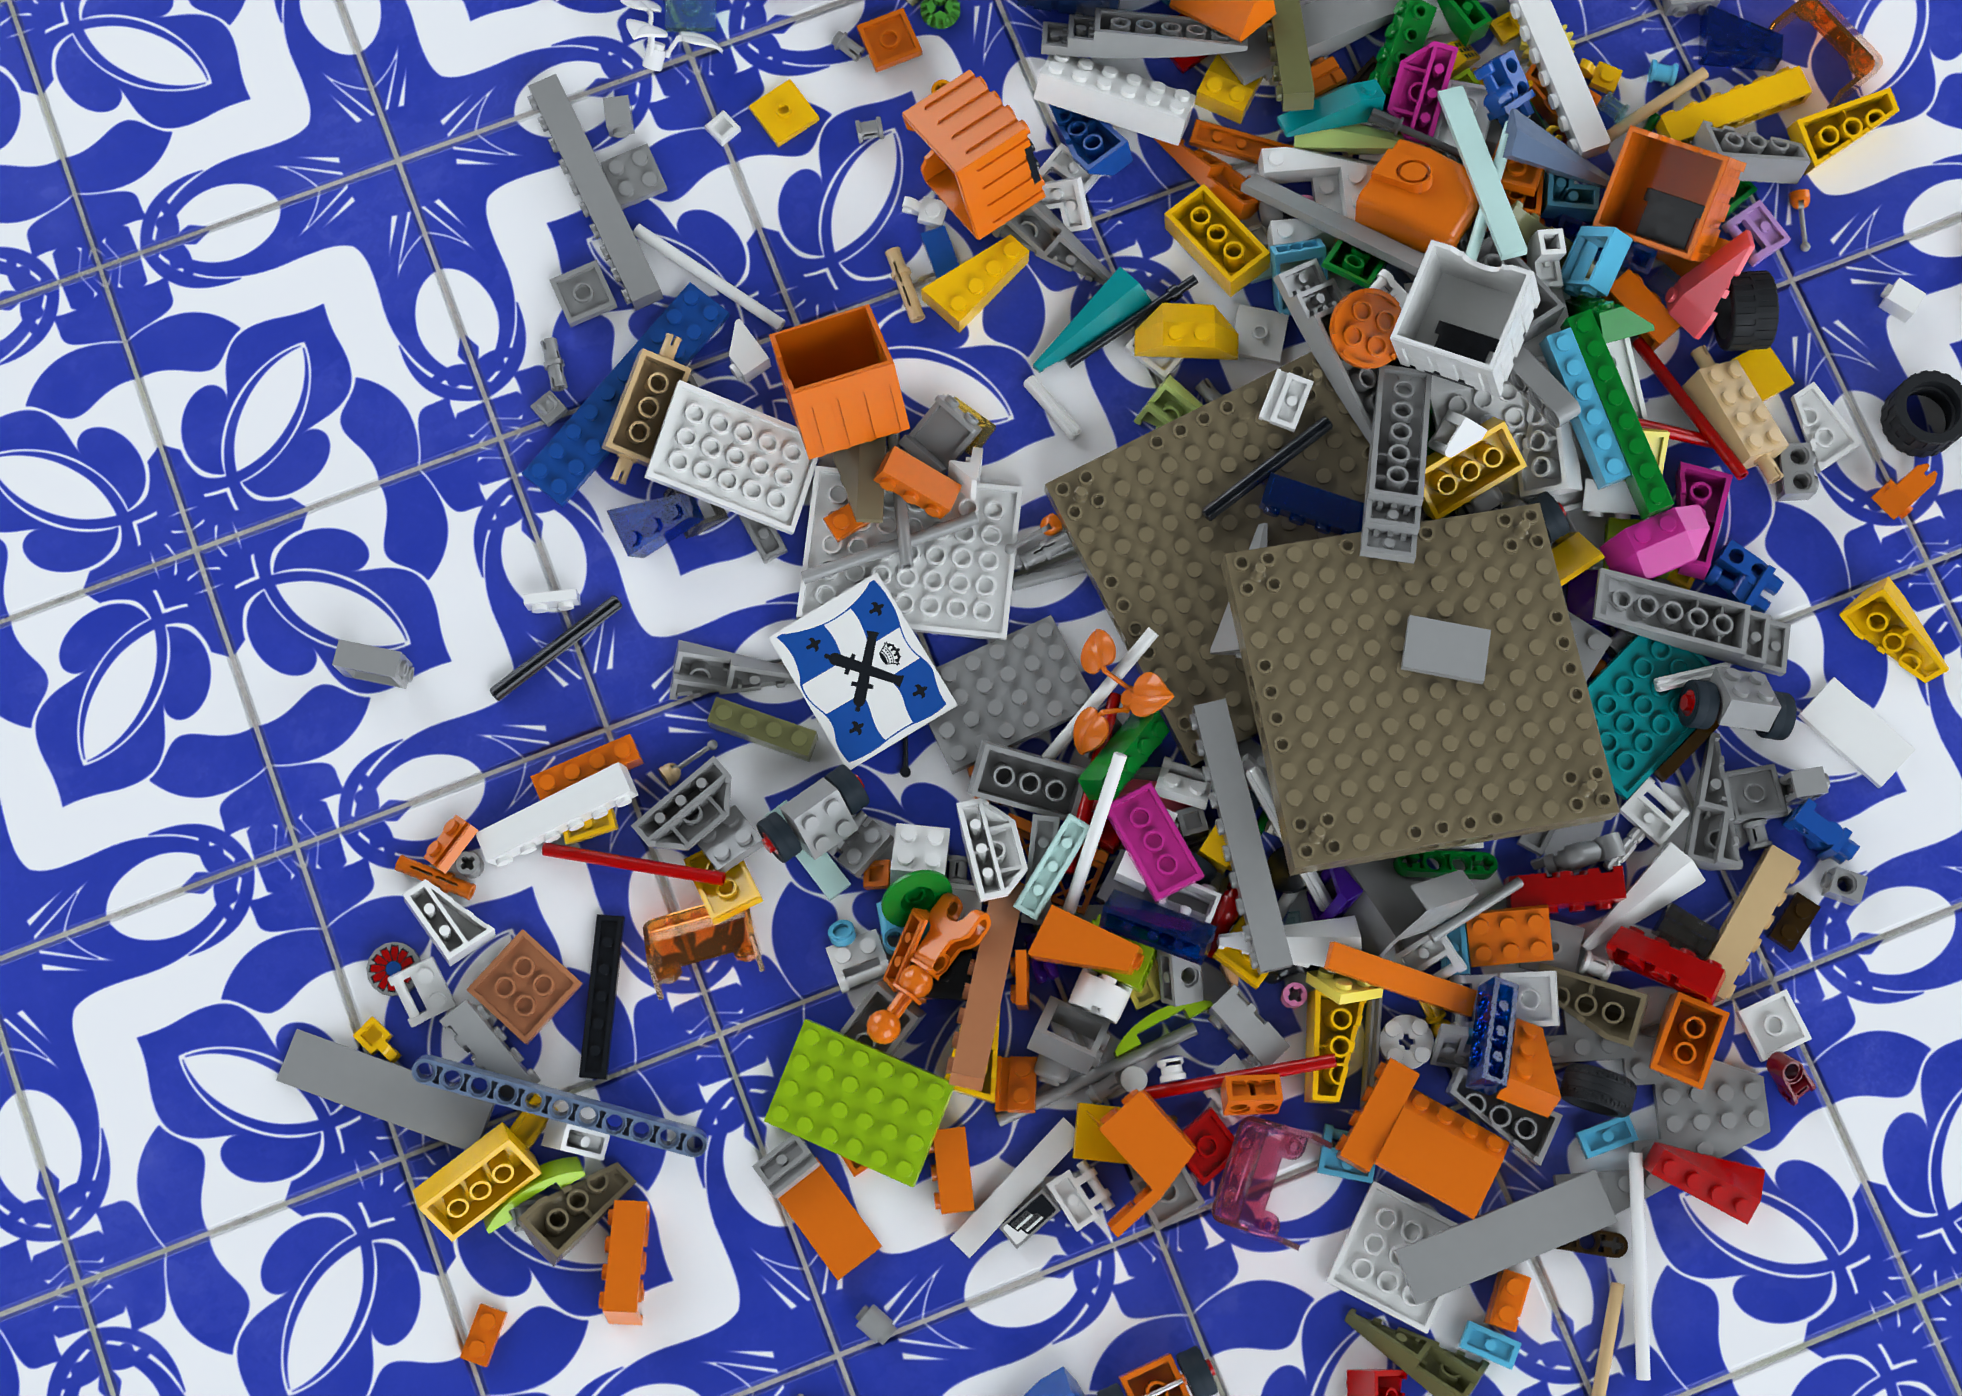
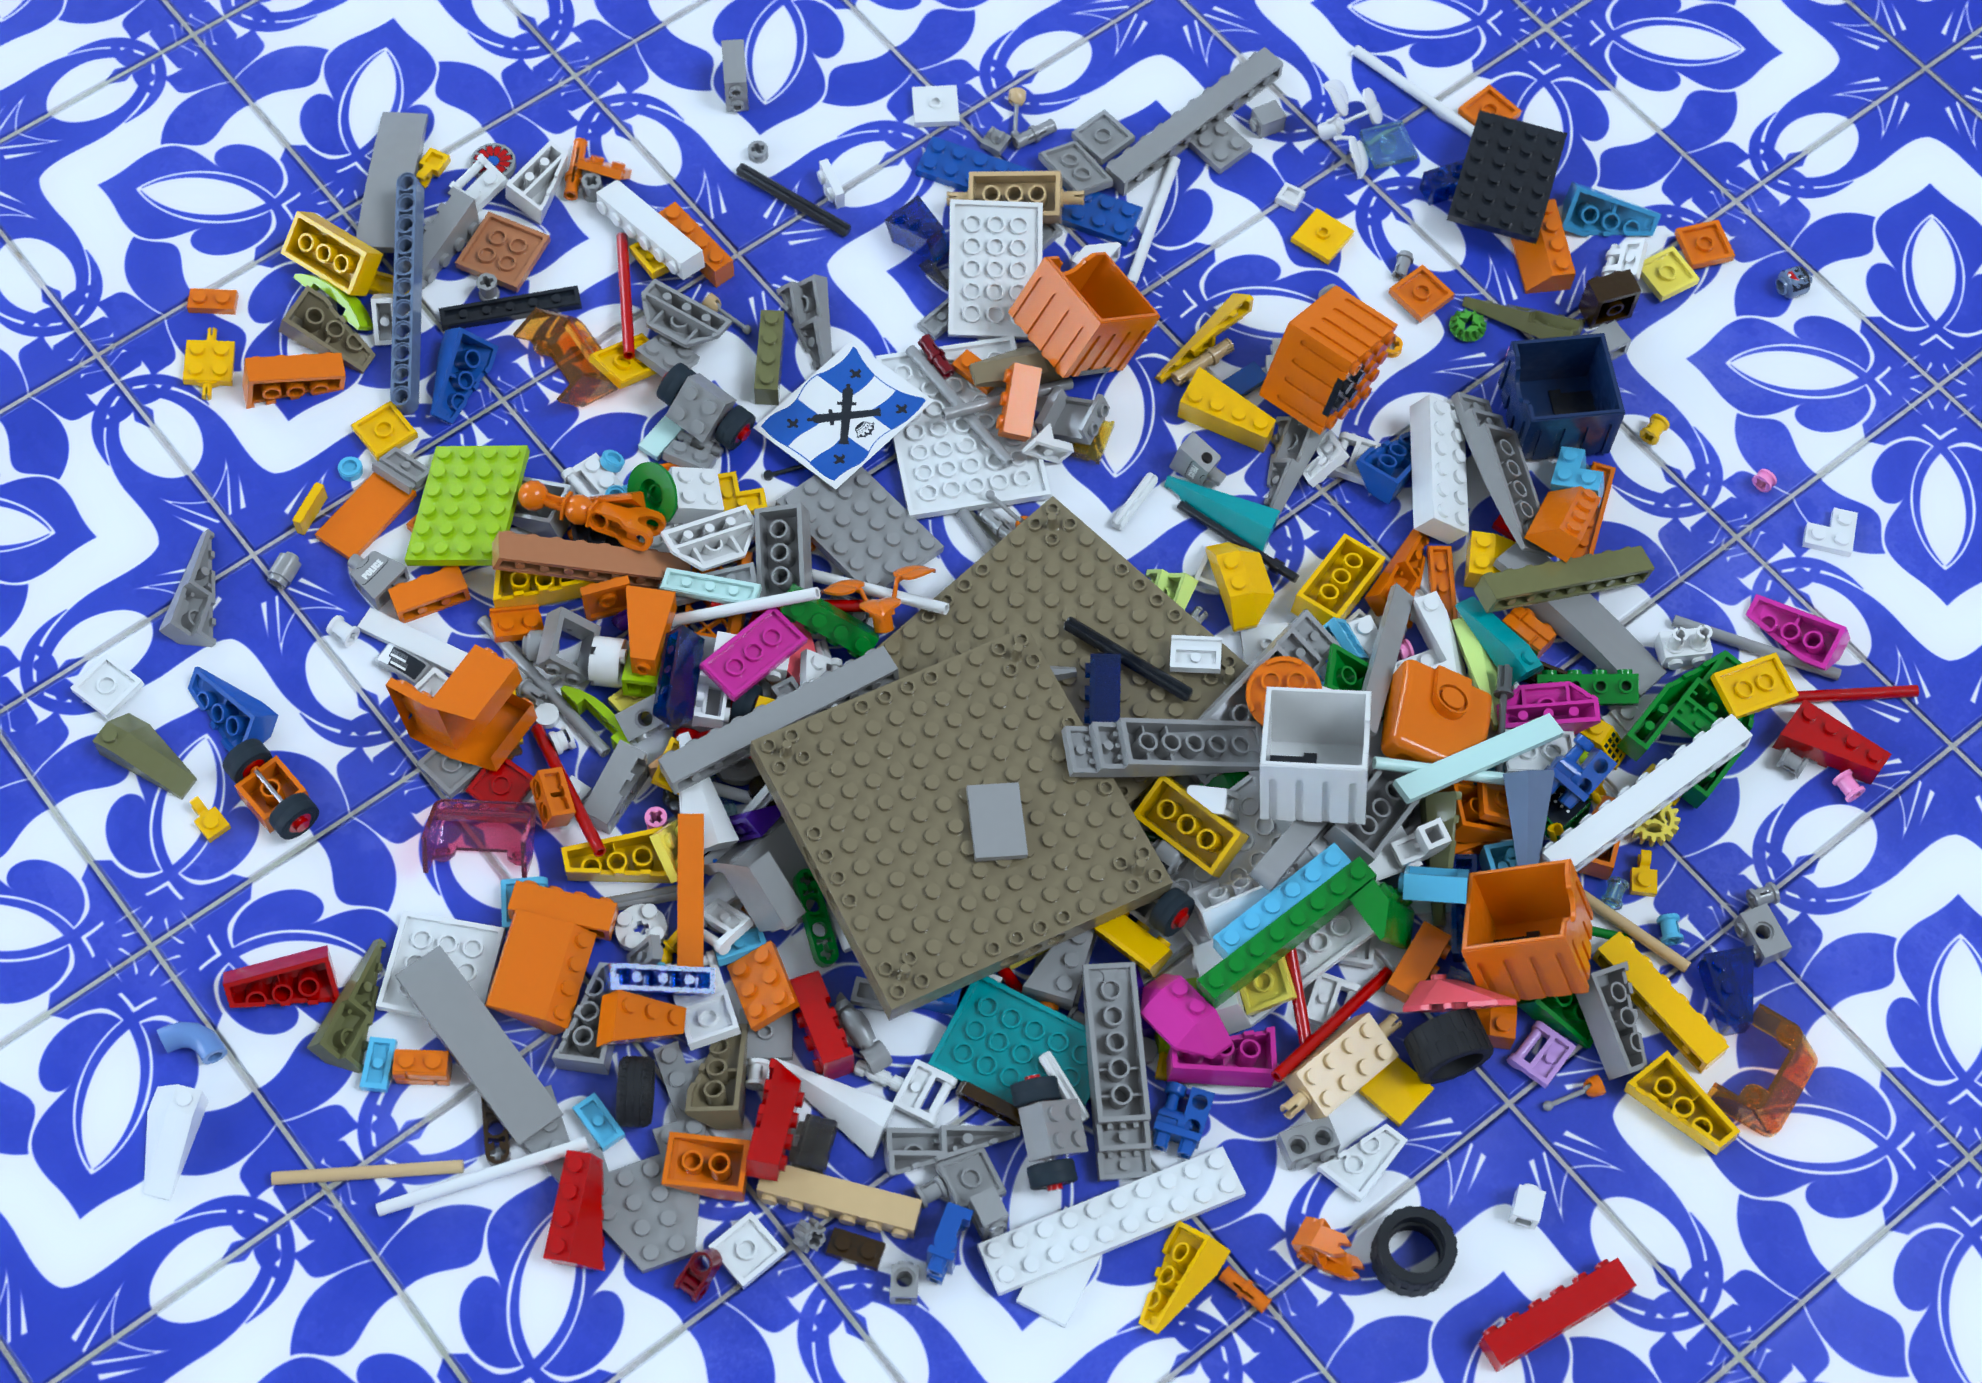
camera: 70 degrees right, 15 degrees down
light grey bar [1428,877,1524,943] -> none
none -> yellow plate [183,327,236,400]
none -> yellow tile [292,482,328,535]
none -> white bush [326,615,360,647]
none -> medium azure tile [338,457,363,481]
none -> light grey torso [347,551,410,611]
none -> yellow plate [351,401,418,461]
none -> blue wedge [431,327,499,424]
none -> light grey bush [476,273,500,301]
none -> yellow plate [718,471,767,515]
none -> light grey bush [748,140,768,164]
none -> light grey gear [792,1217,826,1253]
none -> white plate [912,85,960,128]
none -> dark red pin [917,334,955,379]
none -> white plate [977,1146,1246,1296]
none -> tan hinge [1008,87,1026,137]
none -> light grey tile [1038,140,1114,196]
none -> yellow wedge [1155,293,1254,384]
none -> light grey torso [1169,431,1227,486]
none -> orange pin [1218,1266,1272,1314]
none -> white plate [1307,973,1362,1033]

